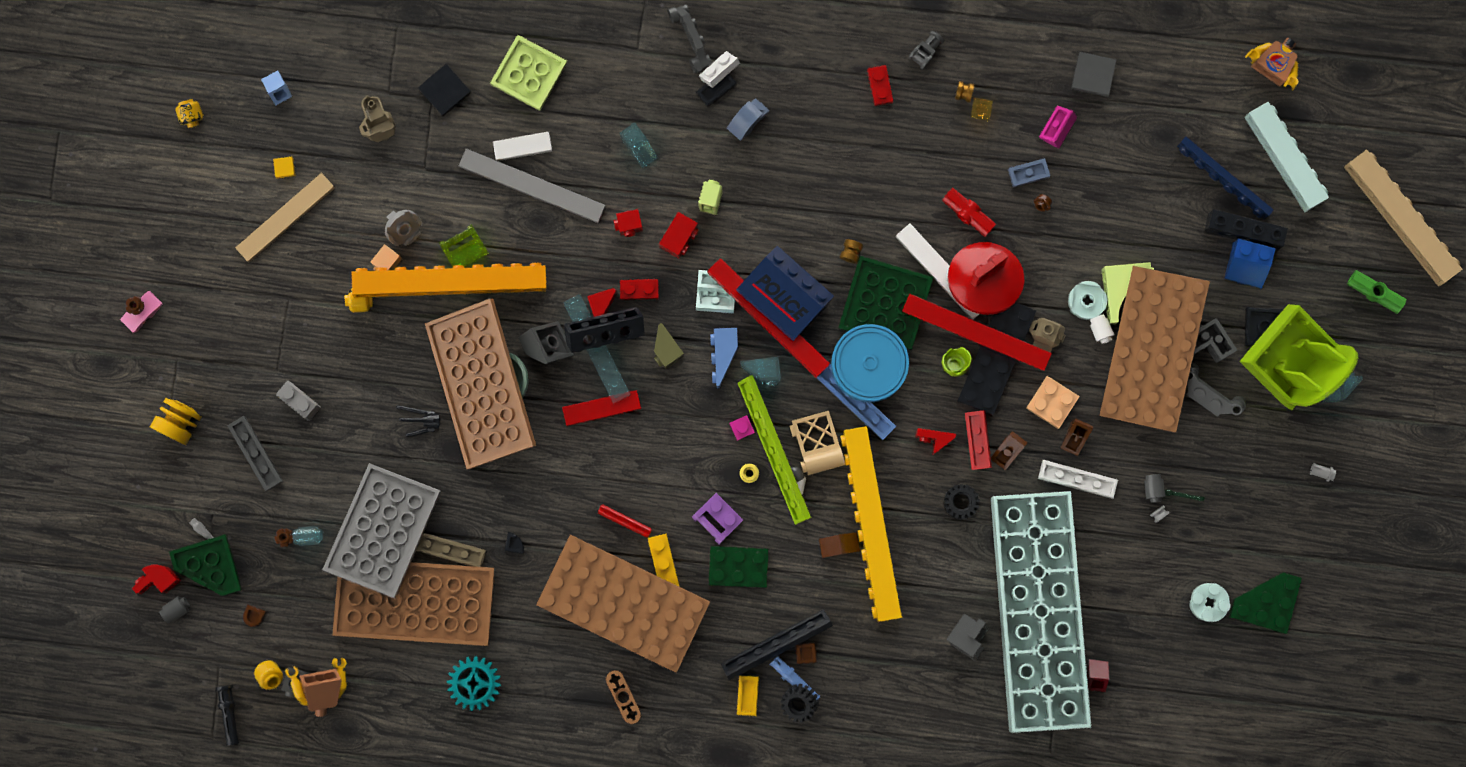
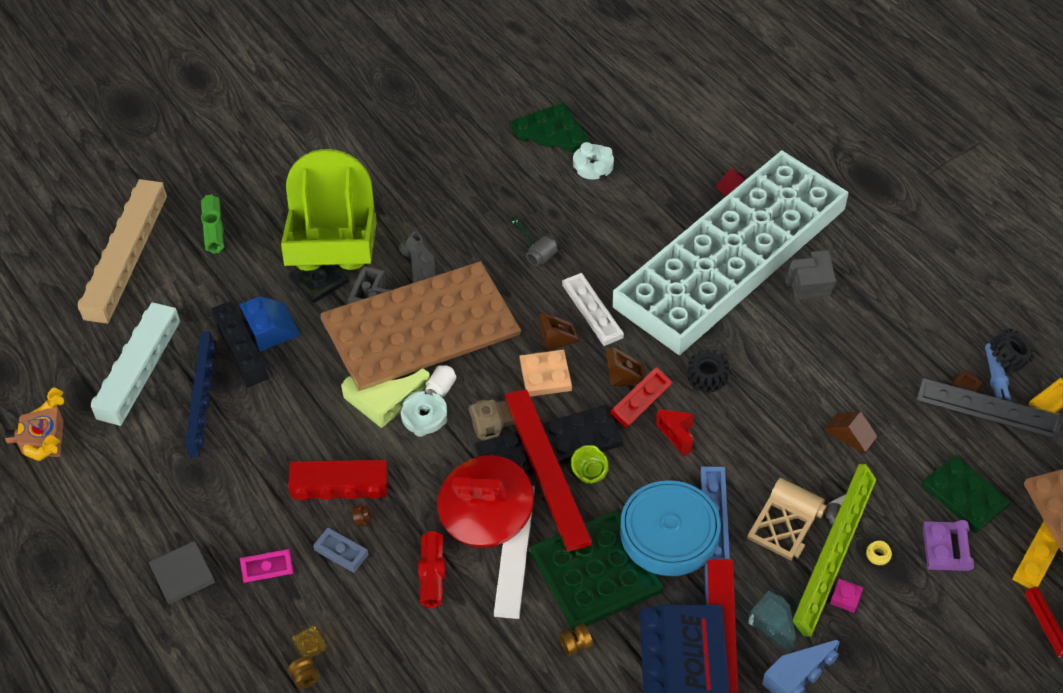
camera: 130 degrees left, 30 degrees down
yellow brick [840,426,902,622] -> none
light grey bush [1150,505,1170,523] -> none
light grey pin [1310,463,1336,482] -> none
none -> red brick [288,460,388,500]

